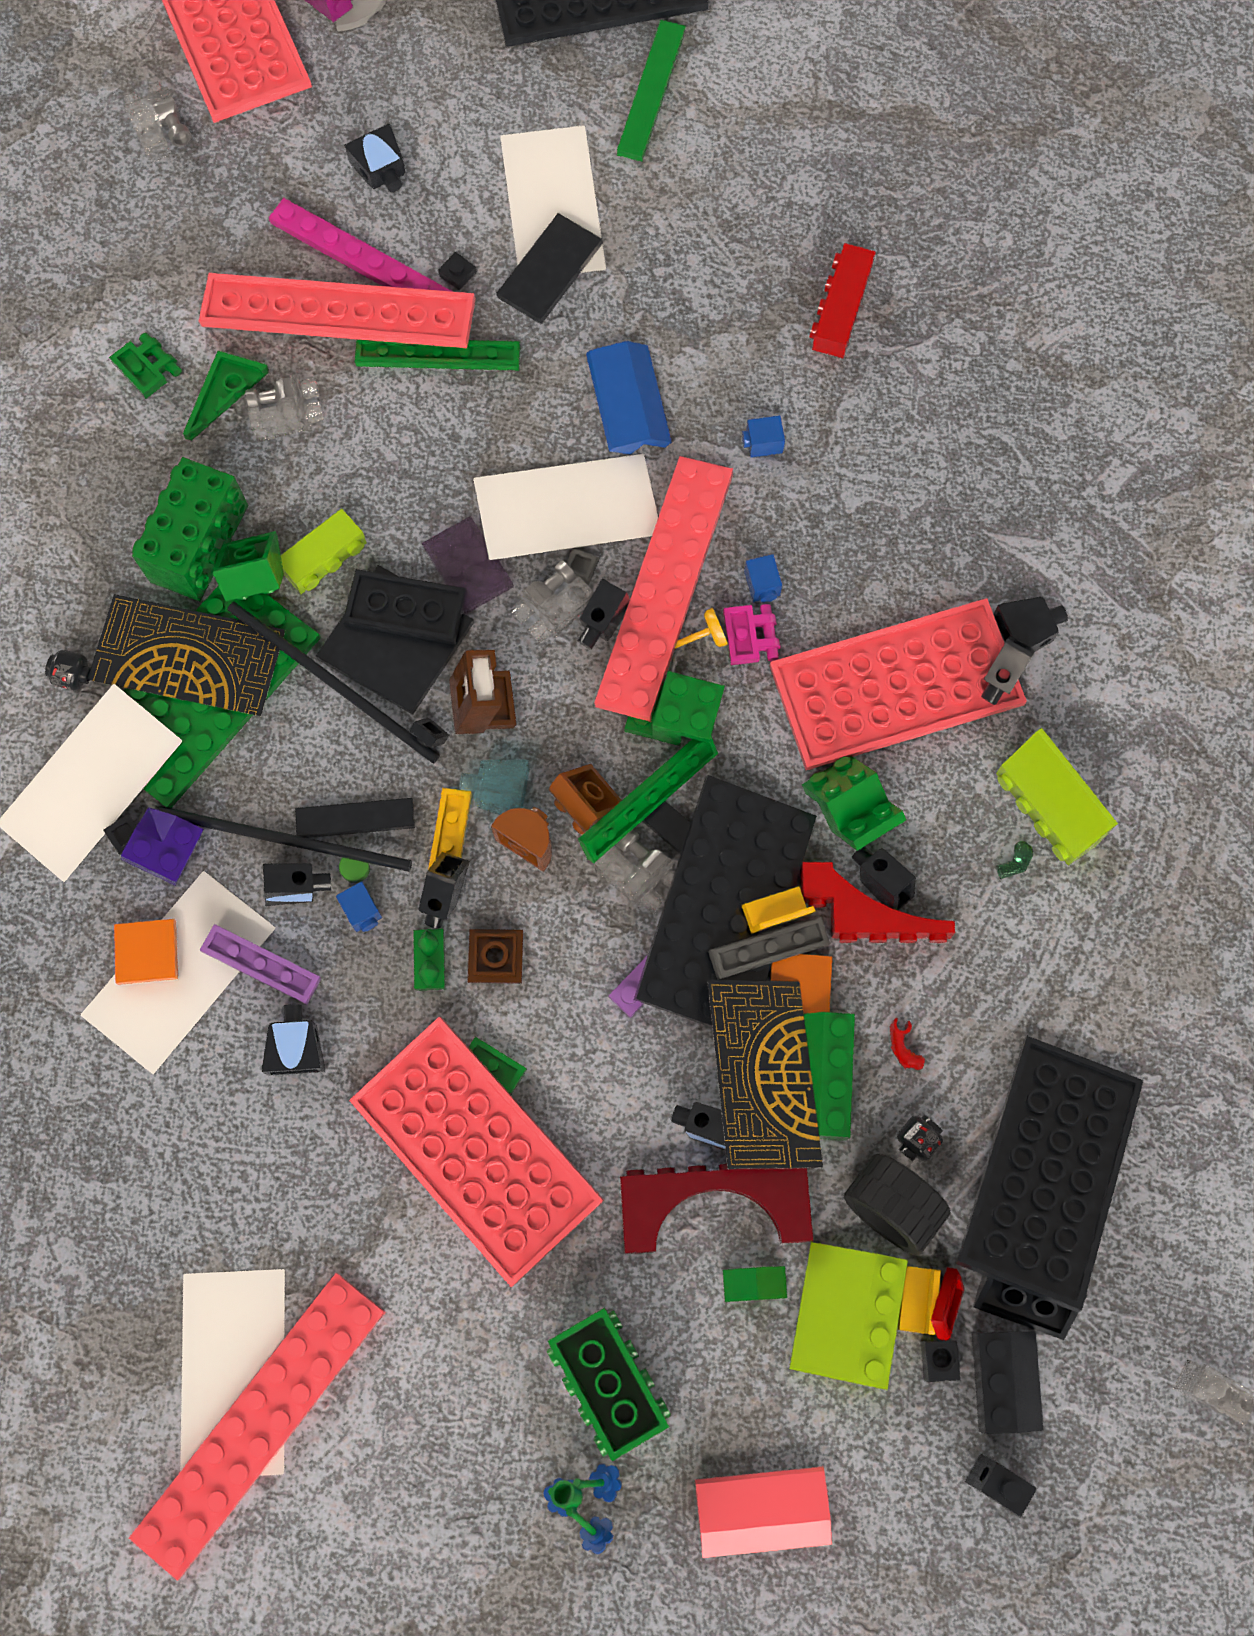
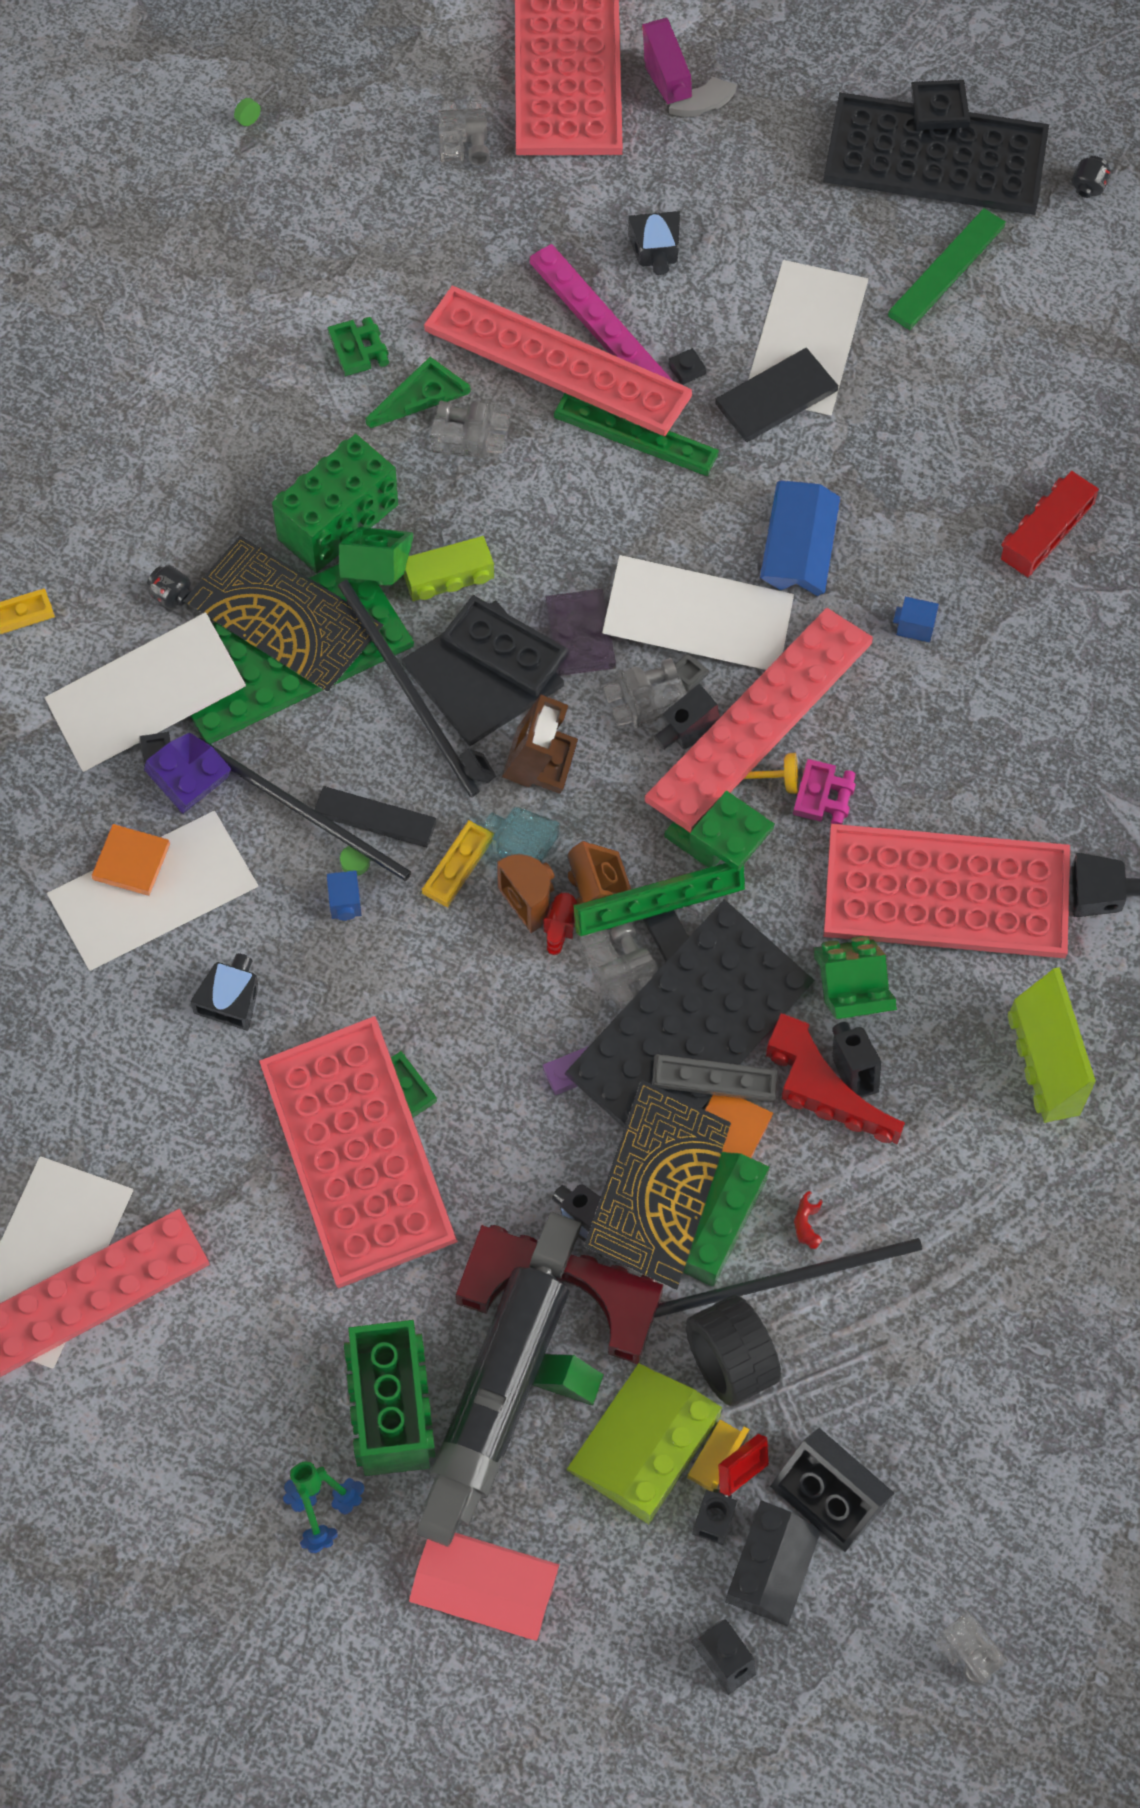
camera: 20 degrees right, 10 degrees down
medium lavender plate [200,924,322,1005] -> none
black torso [263,863,331,906] -> none
green tile [413,929,446,991] -> none
black torso [418,852,470,928] -> none
reddish brown piece [468,929,523,984] -> none
yellow panel [742,886,816,934] -> none
blue brick [744,554,782,603] -> none
head [897,1115,943,1162] -> none
black plate [956,1036,1144,1313] -> none
torso [981,636,1036,705] -> none
clear green arm [996,841,1034,879] -> none
none -> piece [417,1211,582,1547]
none -> red arm [544,893,577,955]
none -> black piece [654,1238,922,1318]

